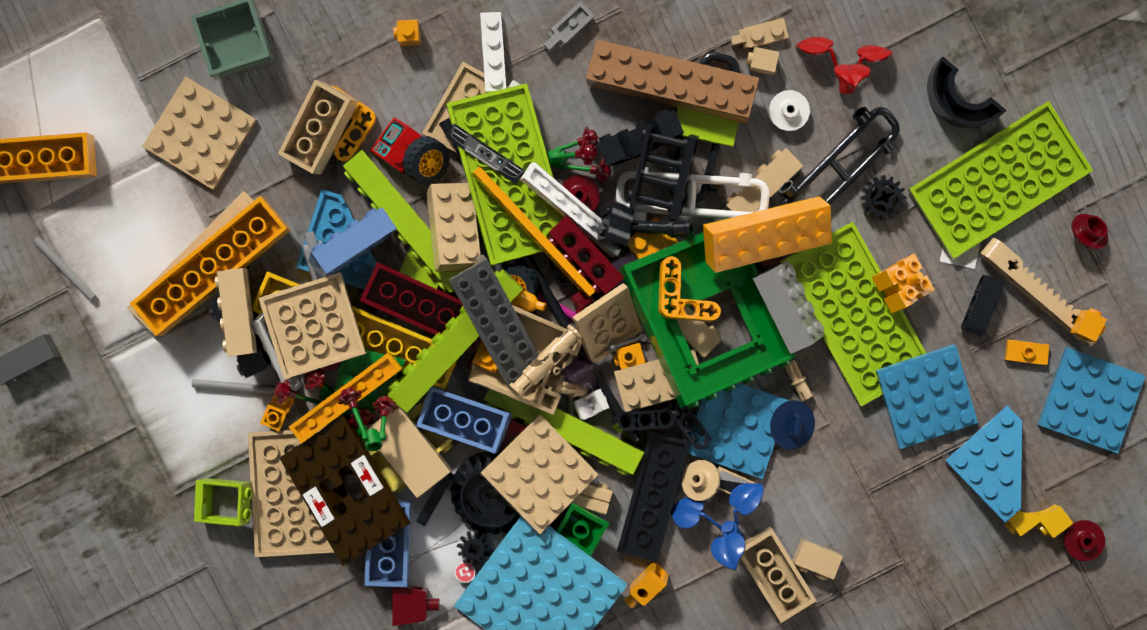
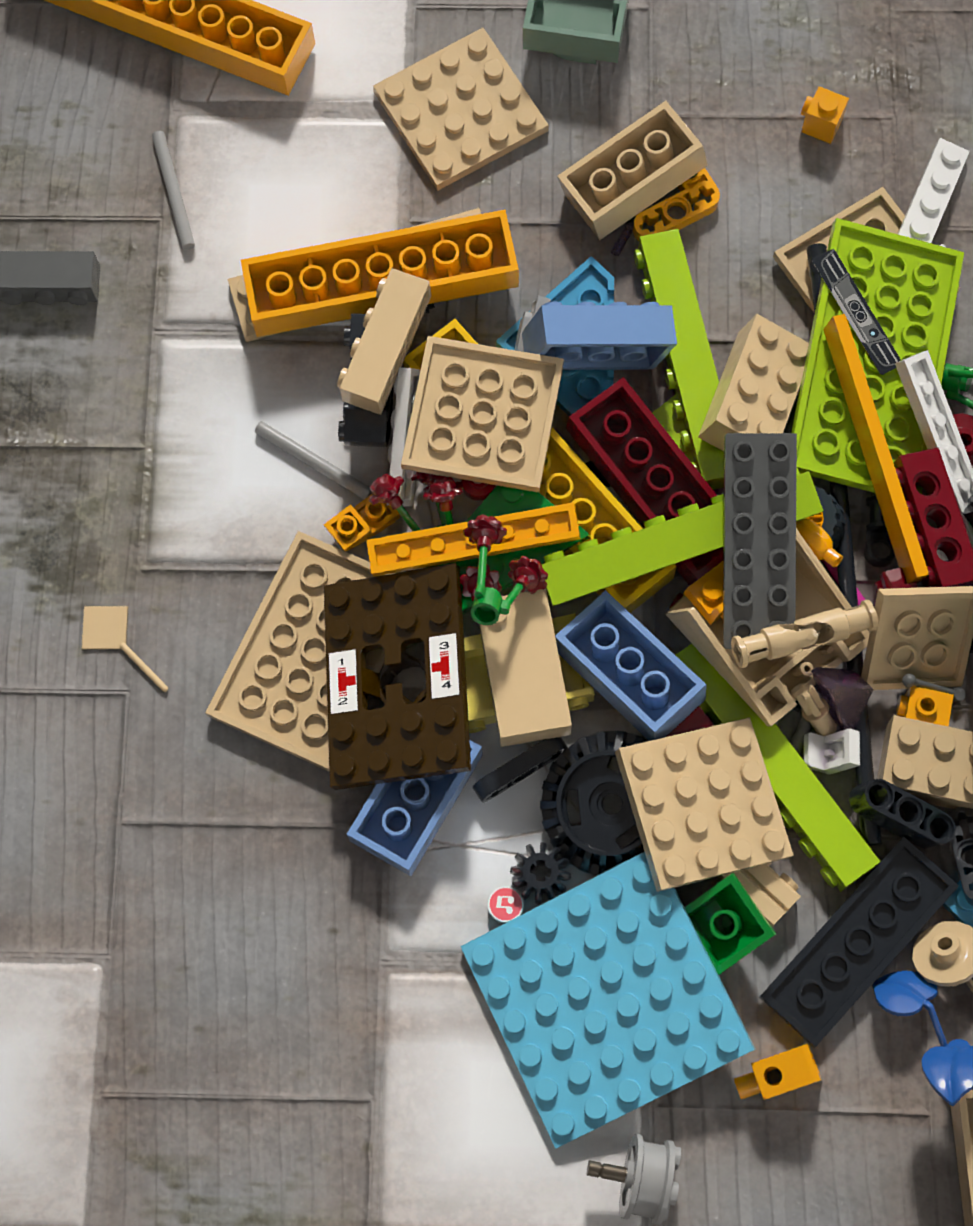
camera: 30 degrees right, 15 degrees down
lime window [194,478,253,526] -> none
slope [370,117,422,174] -> none
dark red torso [392,585,440,626] -> none
black wheel [403,136,450,185] -> none
none -> tan piece [82,606,168,692]

